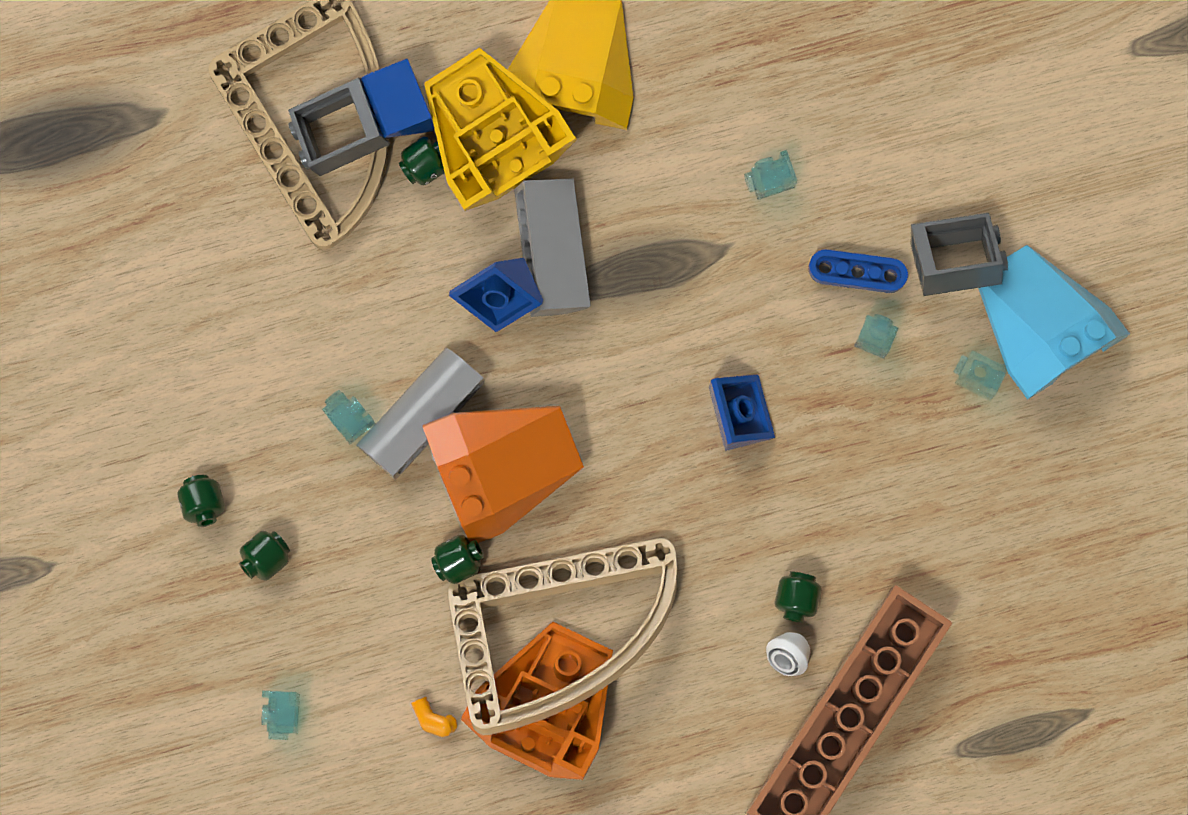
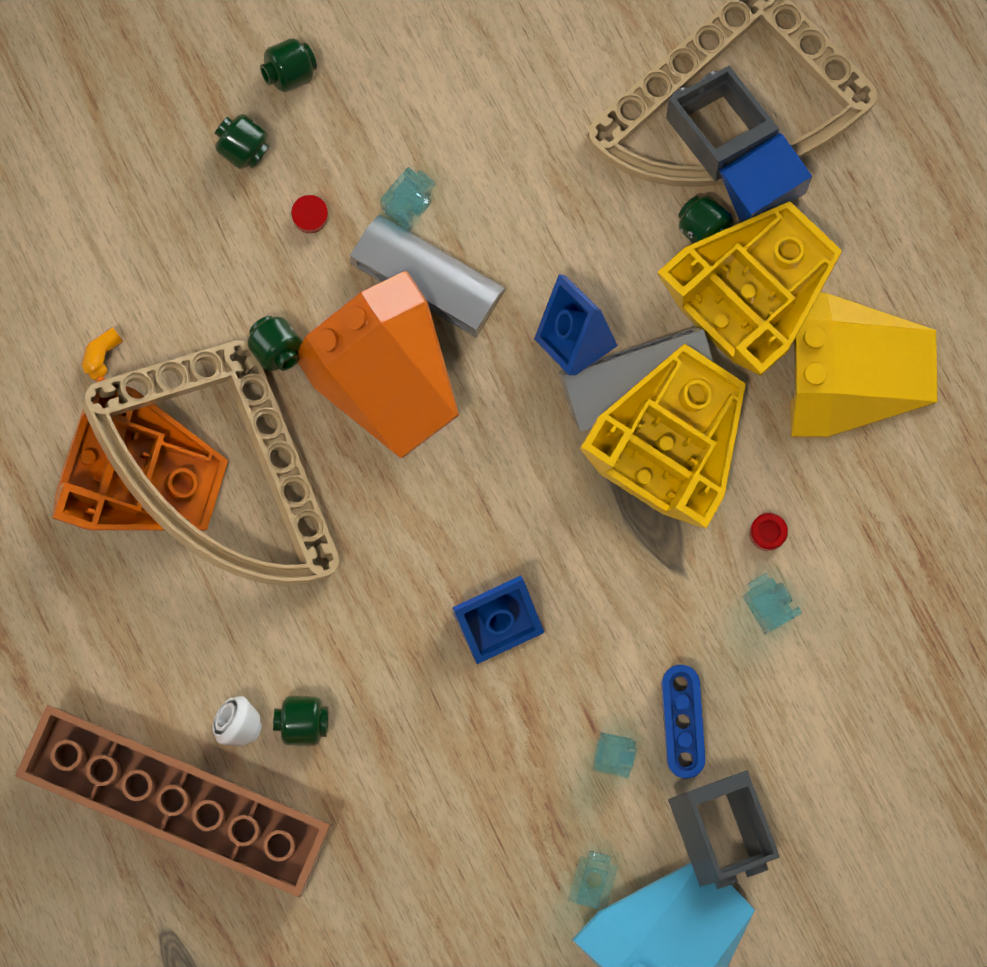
camera: 75 degrees right, 0 degrees up
clear light blue brick [261,690,300,740] -> none
none -> red tile [291,195,328,233]
none -> yellow wedge [579,344,746,529]
none -> red tile [749,513,788,551]

